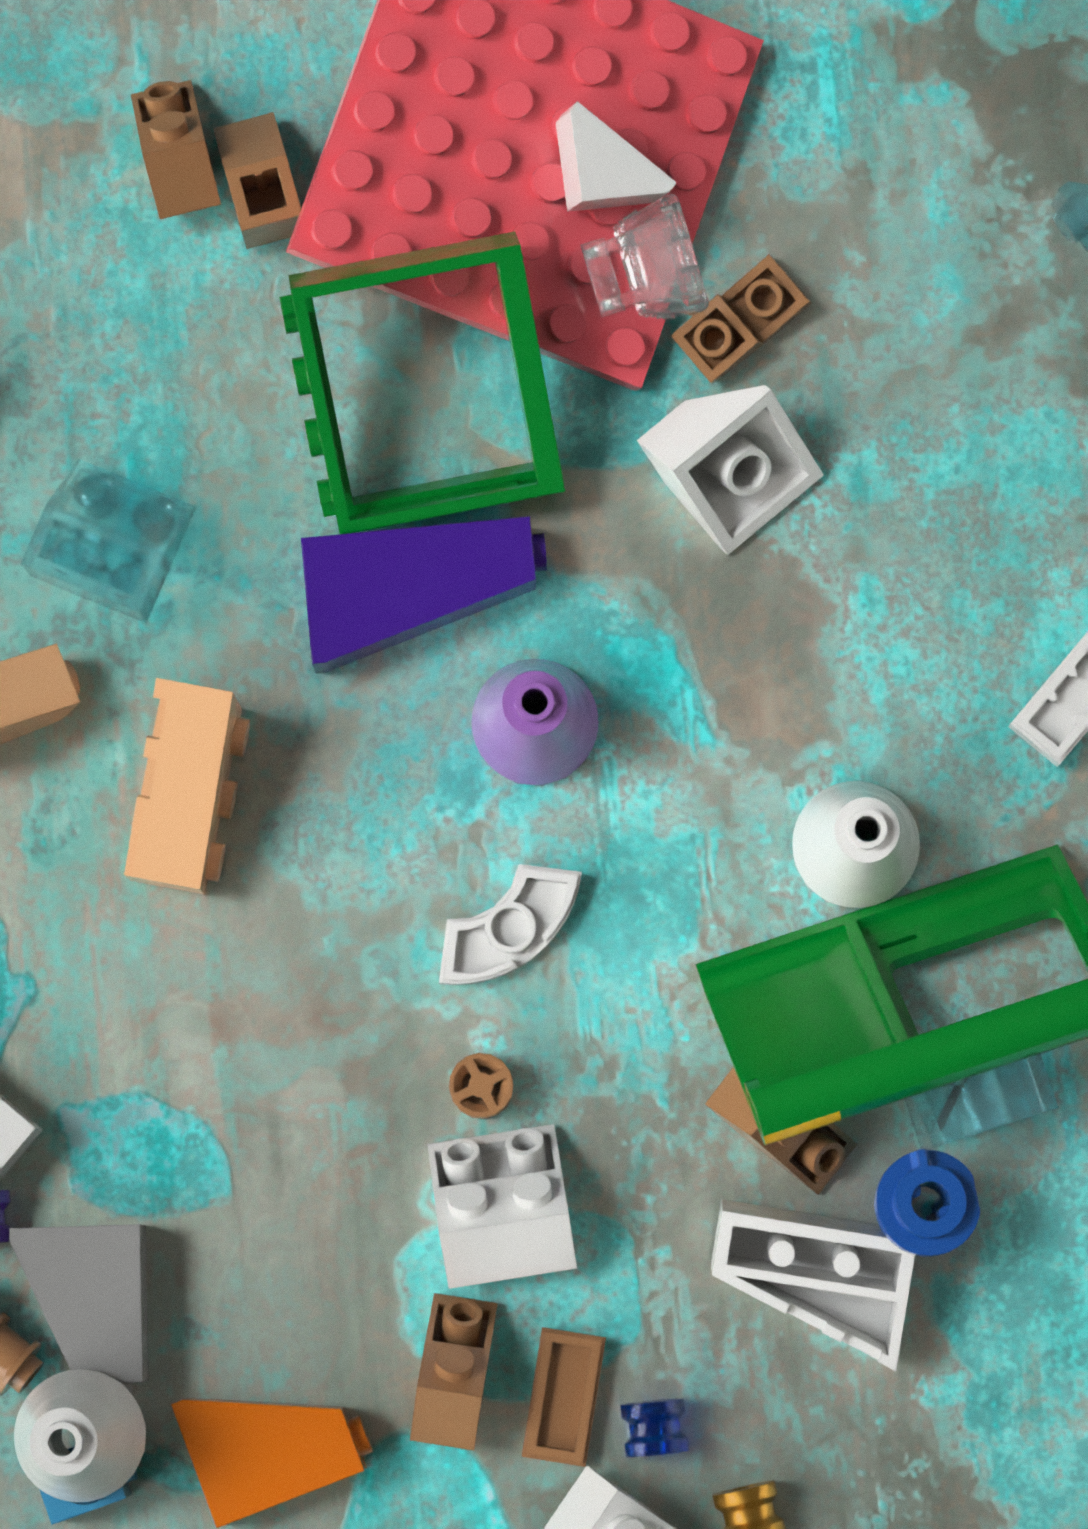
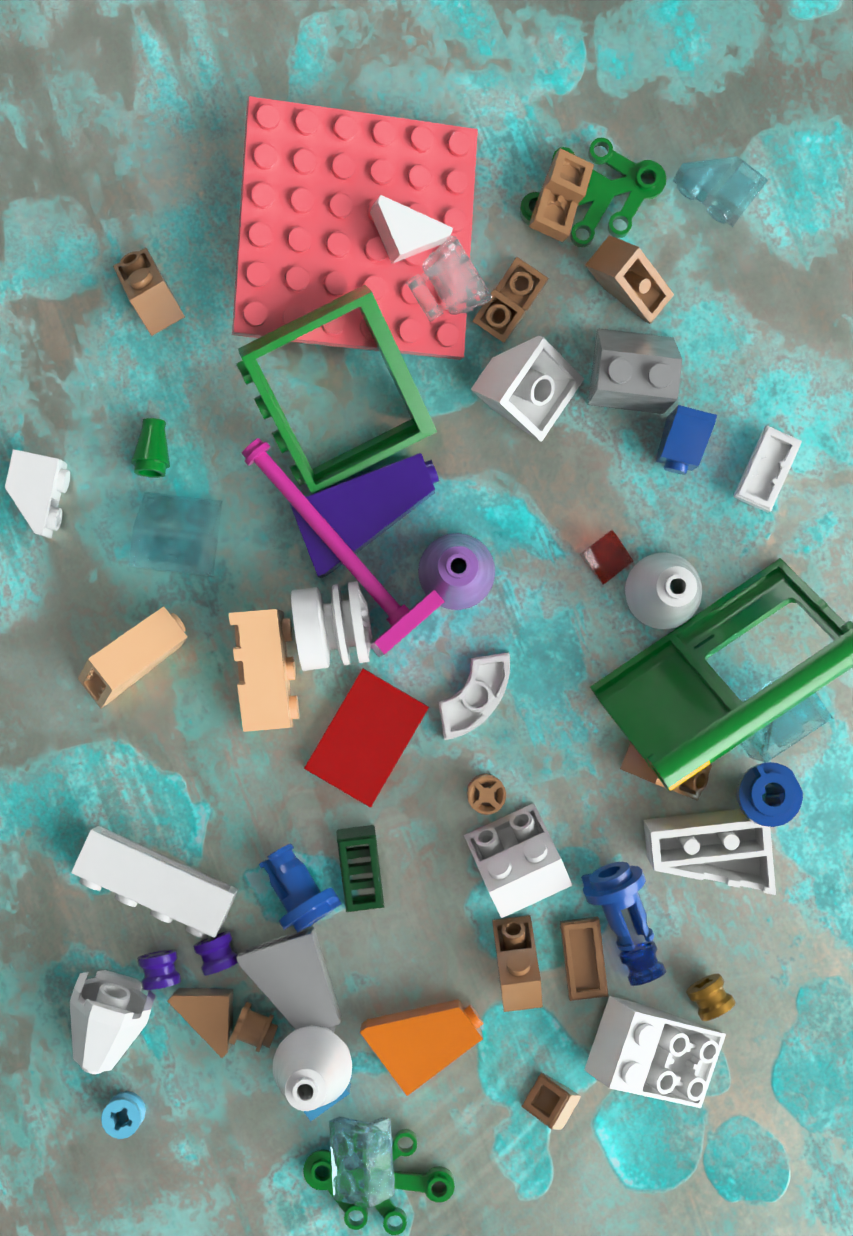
camera: 15 degrees left, 5 degrees up
medium nougat slope [213,112,301,249] -> none
none -> green cone [131,418,170,478]
none -> dark pink tile [241,438,445,657]
none -> blue piece [259,844,342,933]
none -> white wheel [291,581,372,671]
none -> red tile [304,668,429,808]
none -> dark green slope [336,825,385,912]
none -> green plant [520,138,666,248]
none -> medium nougat slope [529,148,594,242]
none -> clear red slope [580,530,633,585]
none -> blue piece [581,862,654,951]
none -> medium nougat slope [585,235,674,324]
none -> light grey slope [588,328,682,414]
none -> blue slope [655,405,717,475]

